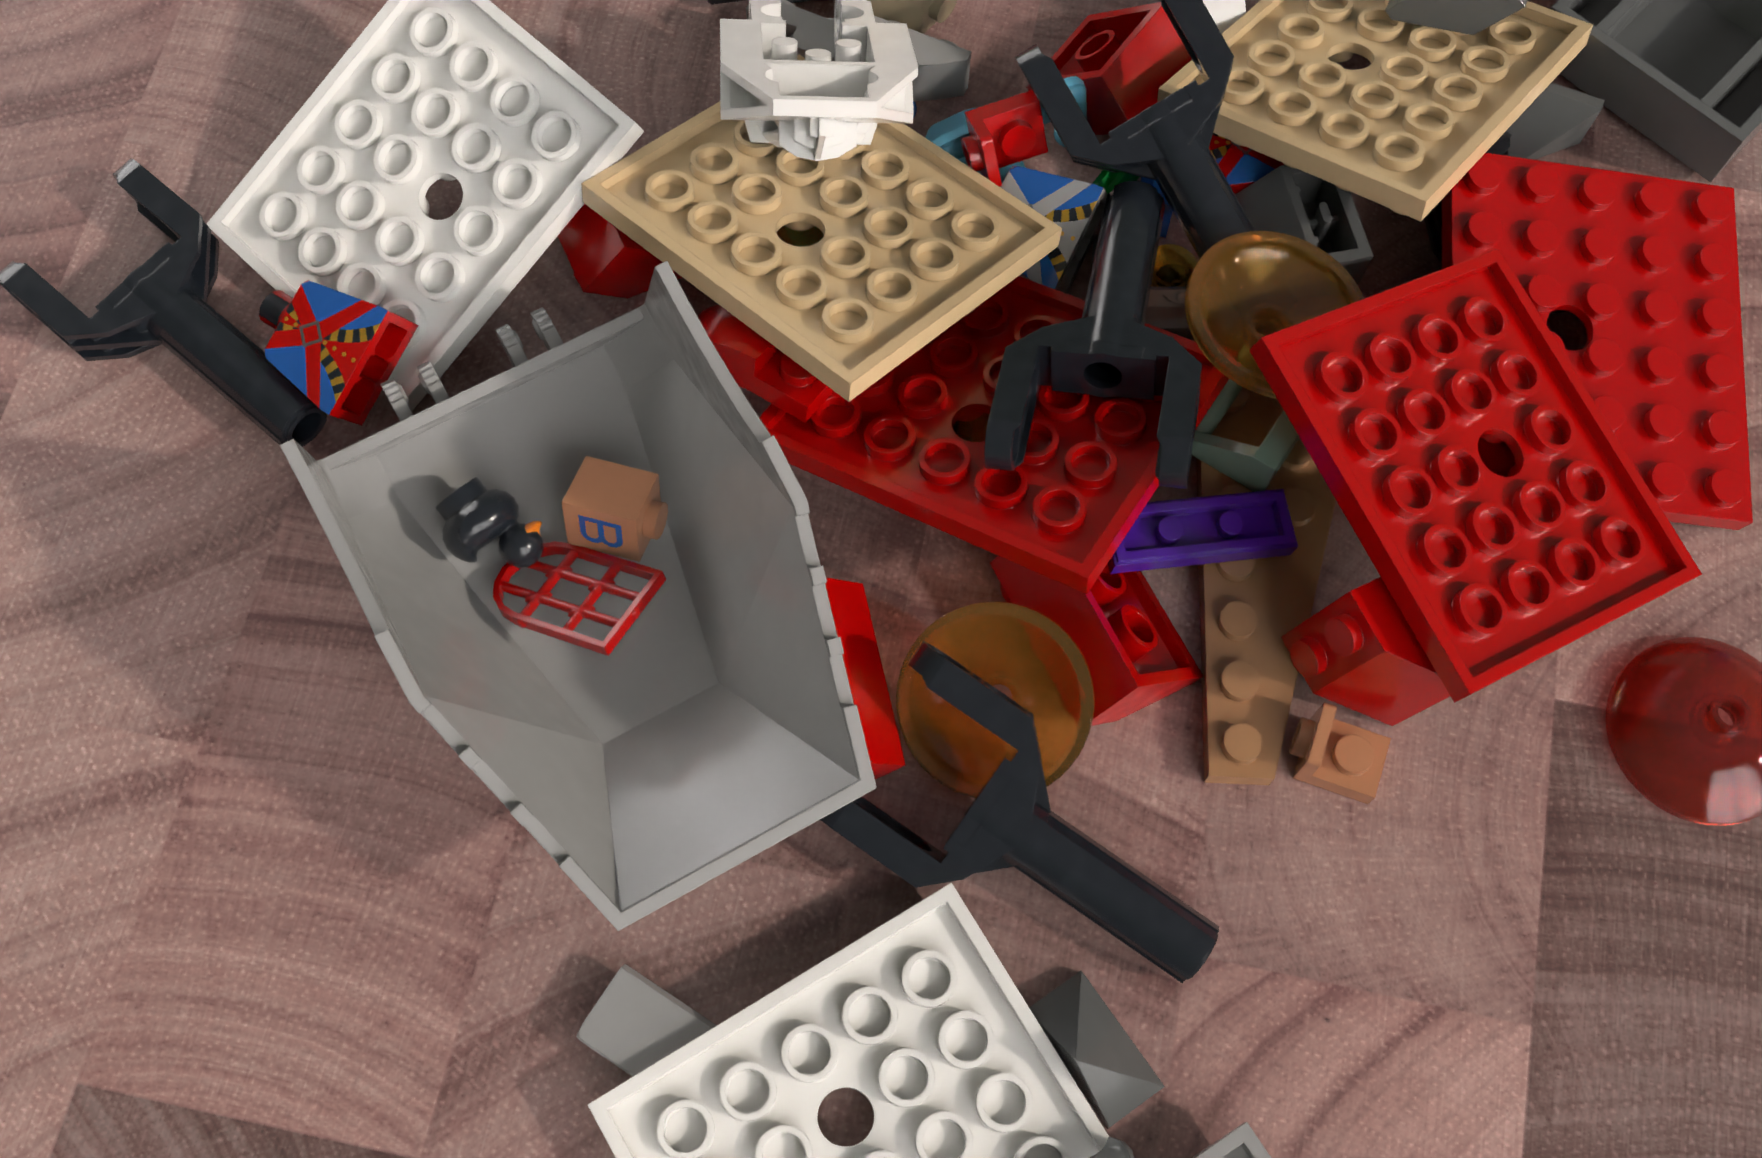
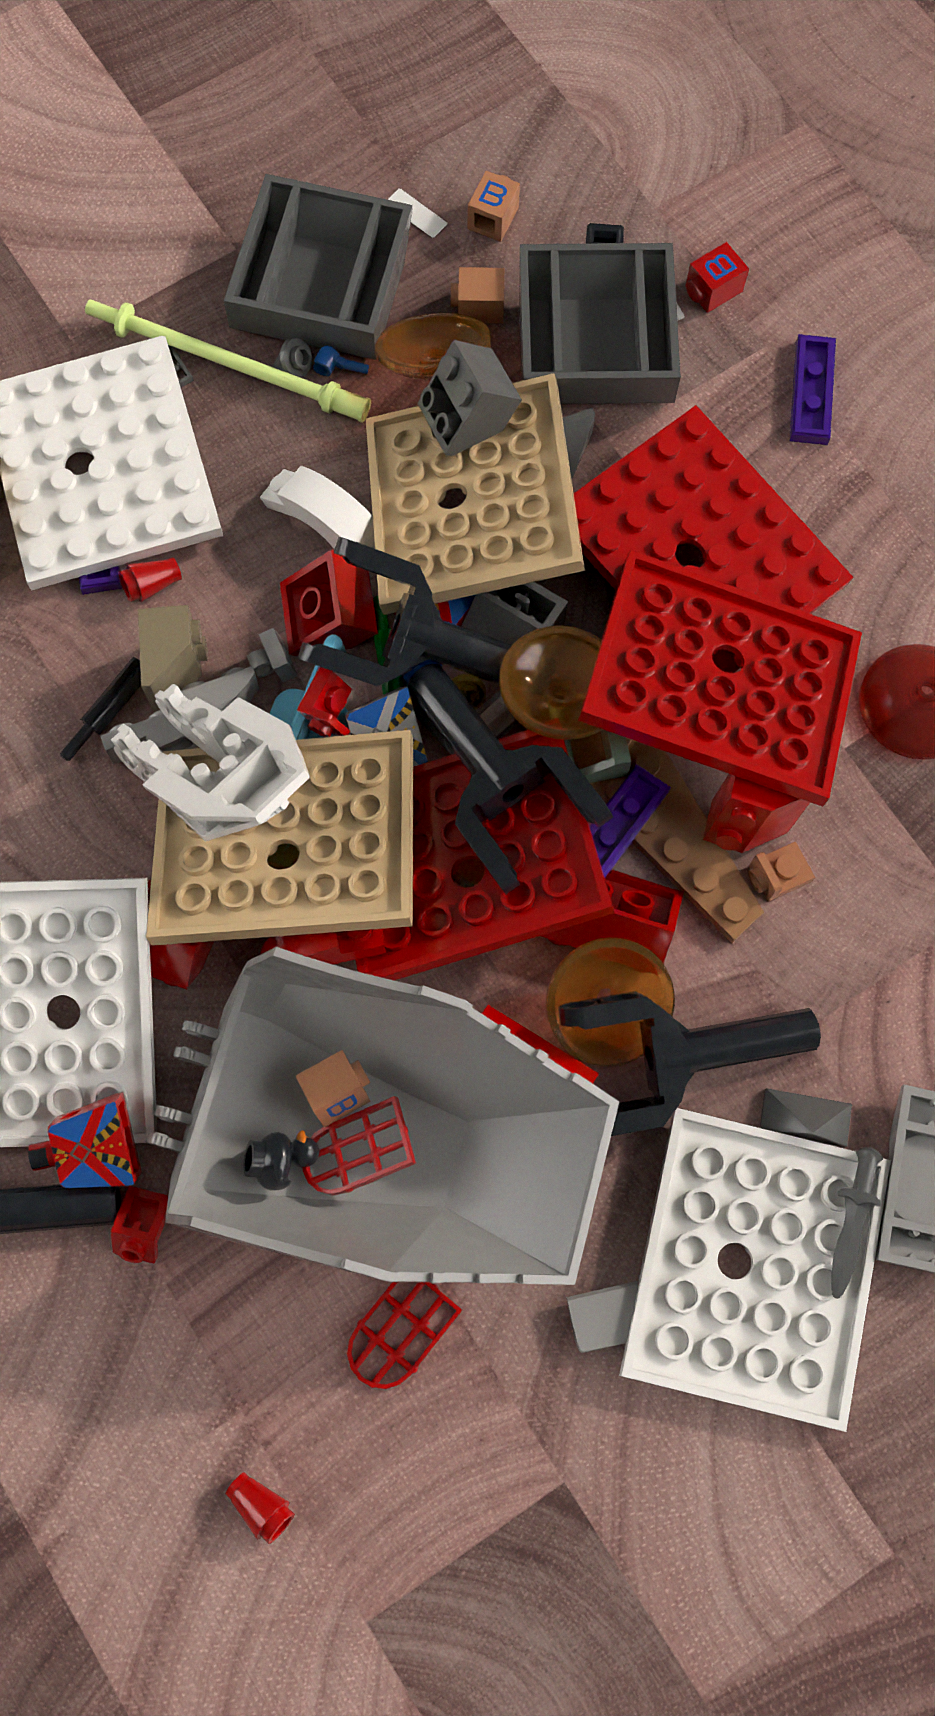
camera: 45 degrees left, 5 degrees up
none -> red bracket [110,1186,168,1264]
none -> red cone [225,1472,295,1544]
none -> light grey tile [247,628,298,682]
none -> red window [347,1281,462,1389]

